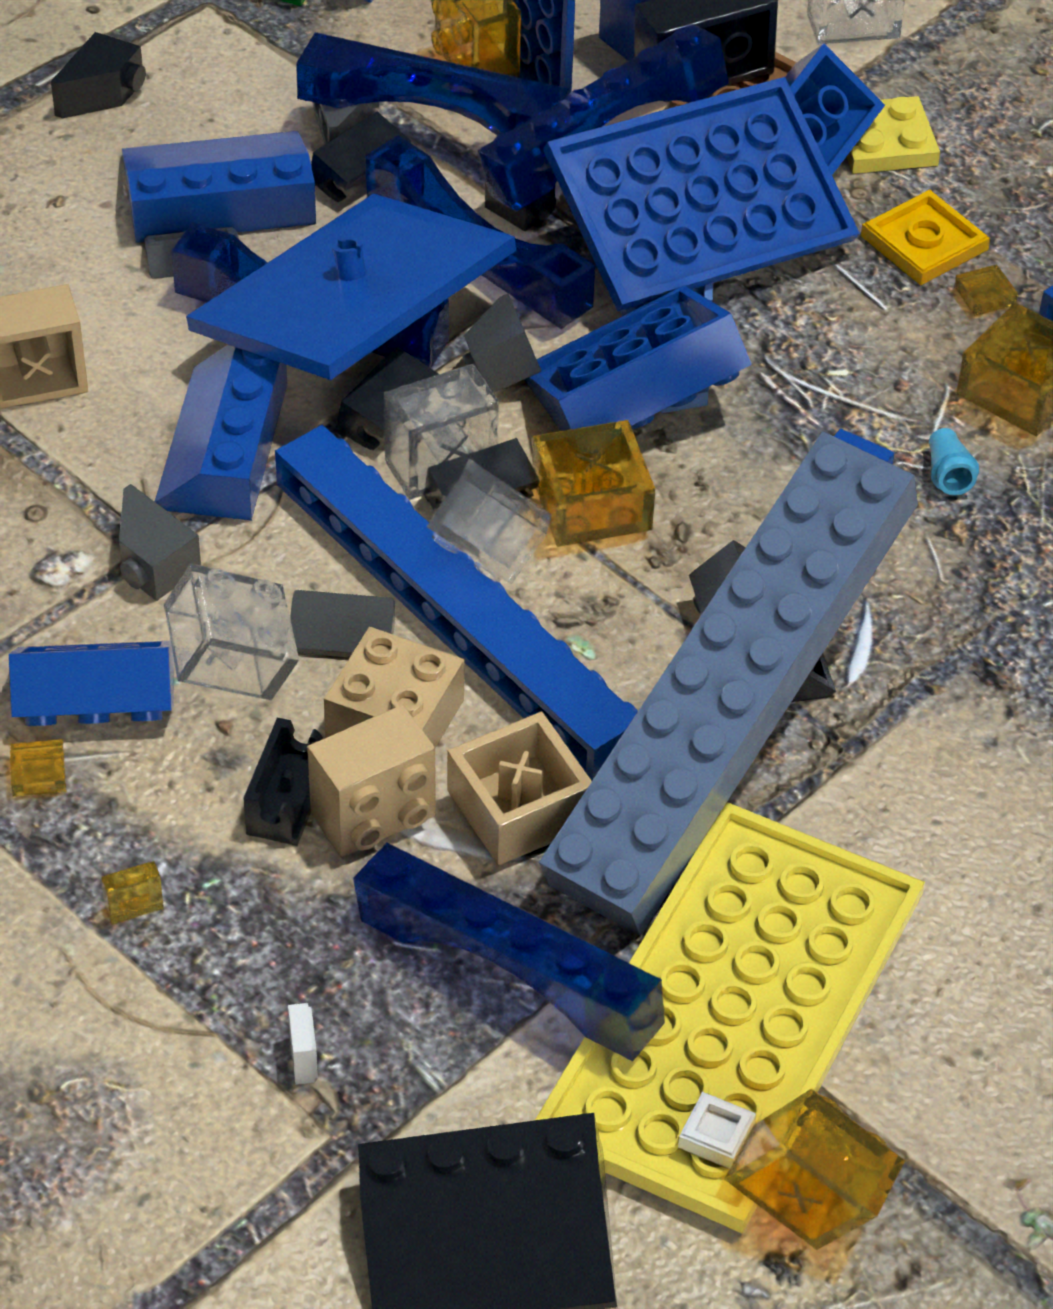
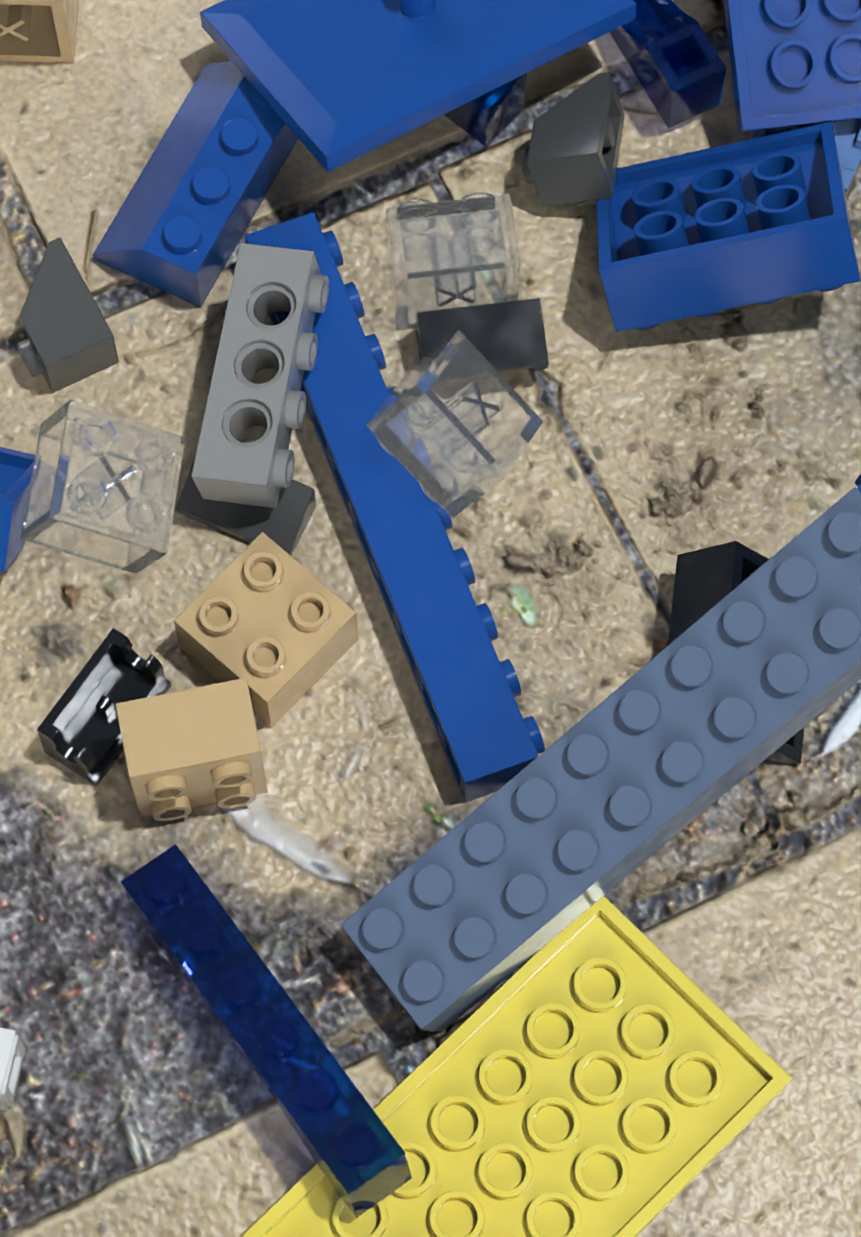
camera: 20 degrees right, 20 degrees up
black hinge [334,346,439,450] -> none
tan brick [447,711,592,866] -> none
clear yellow brick [532,420,655,547] -> none
none -> light grey brick [191,243,329,508]

